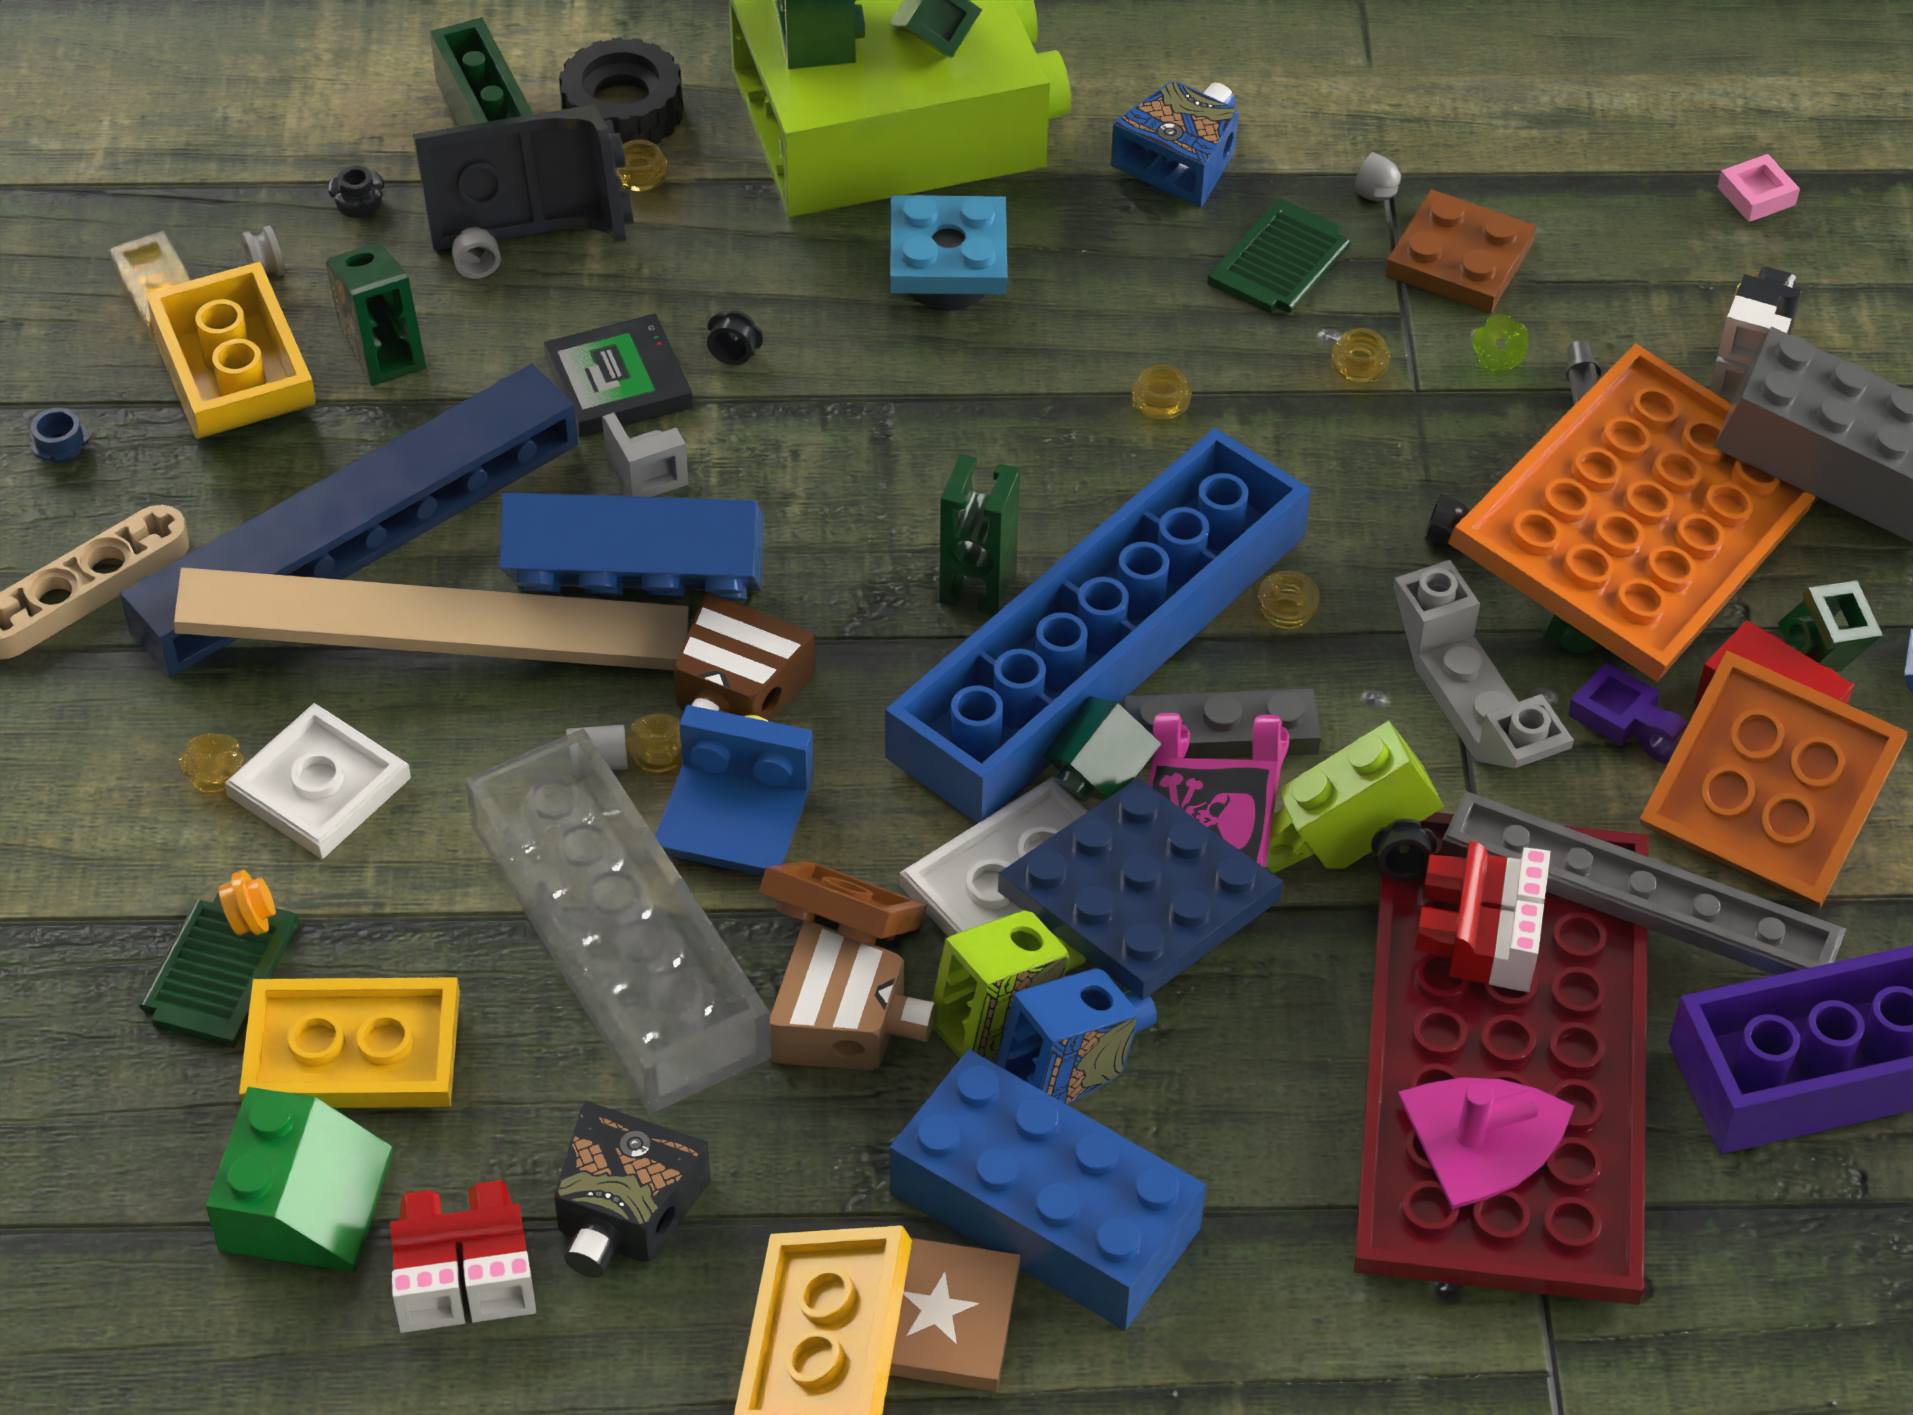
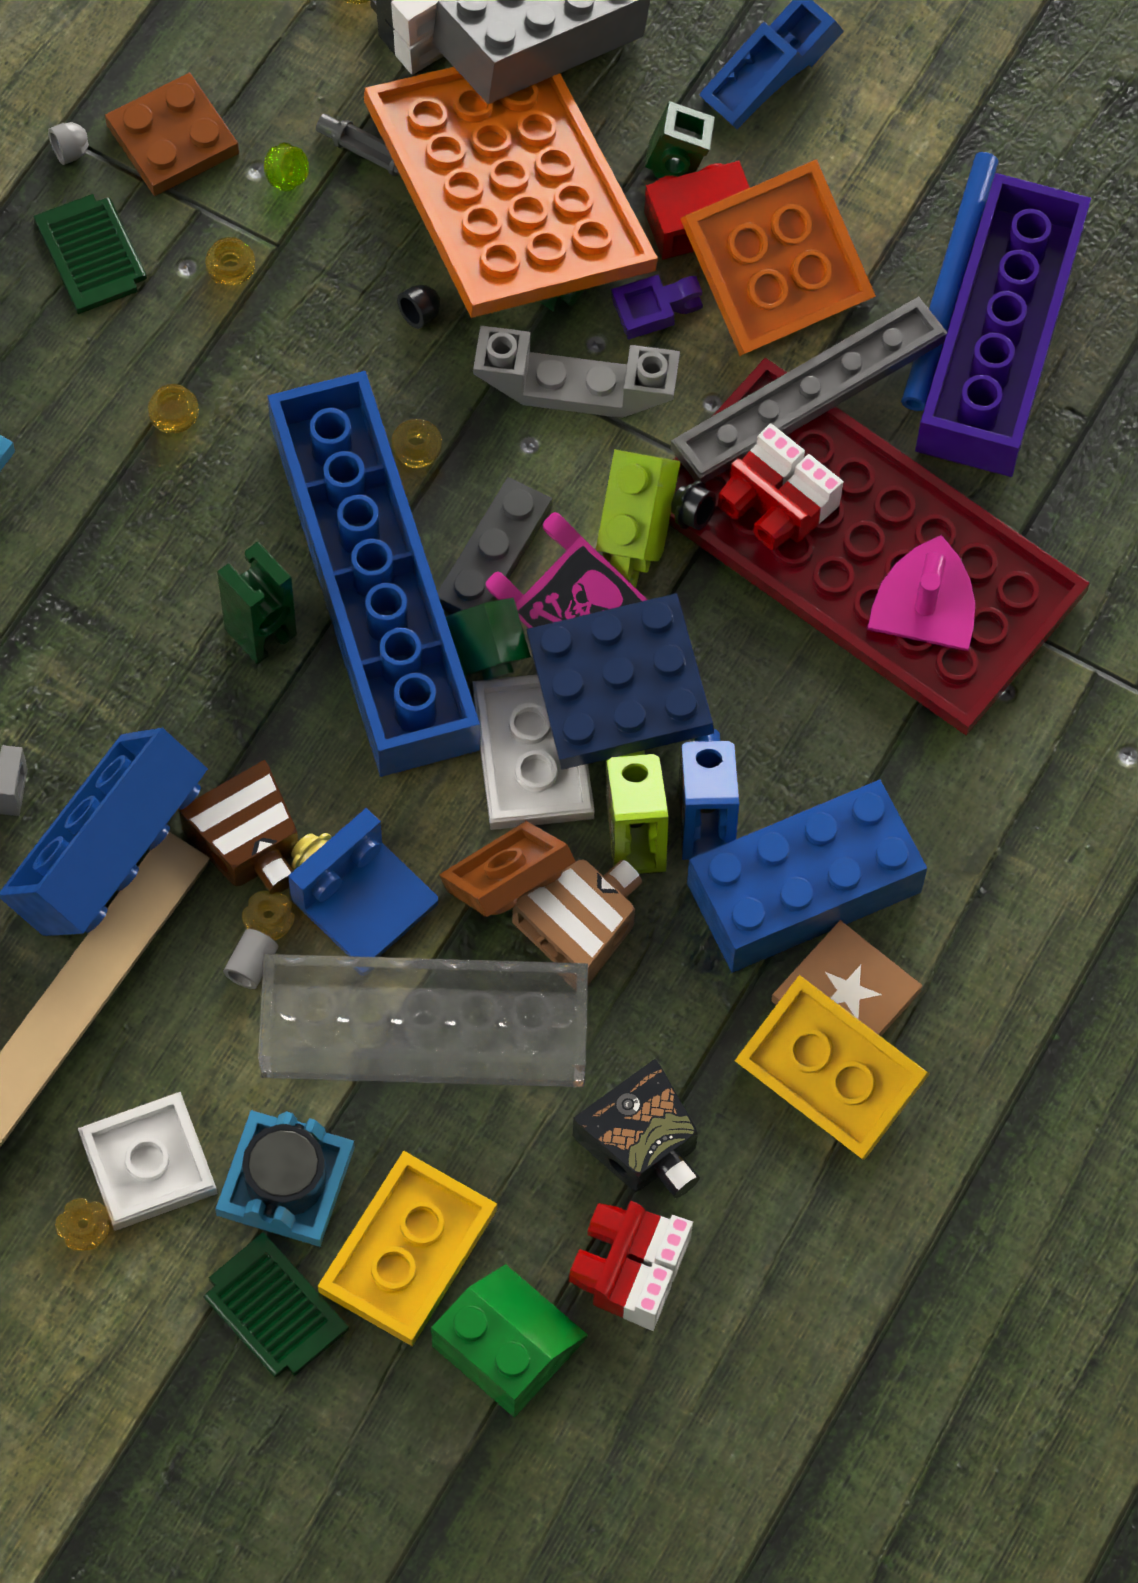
camera: 60 degrees left, 15 degrees up
light orange plate [219,870,276,936] -> none
none -> piece [215,1110,355,1247]

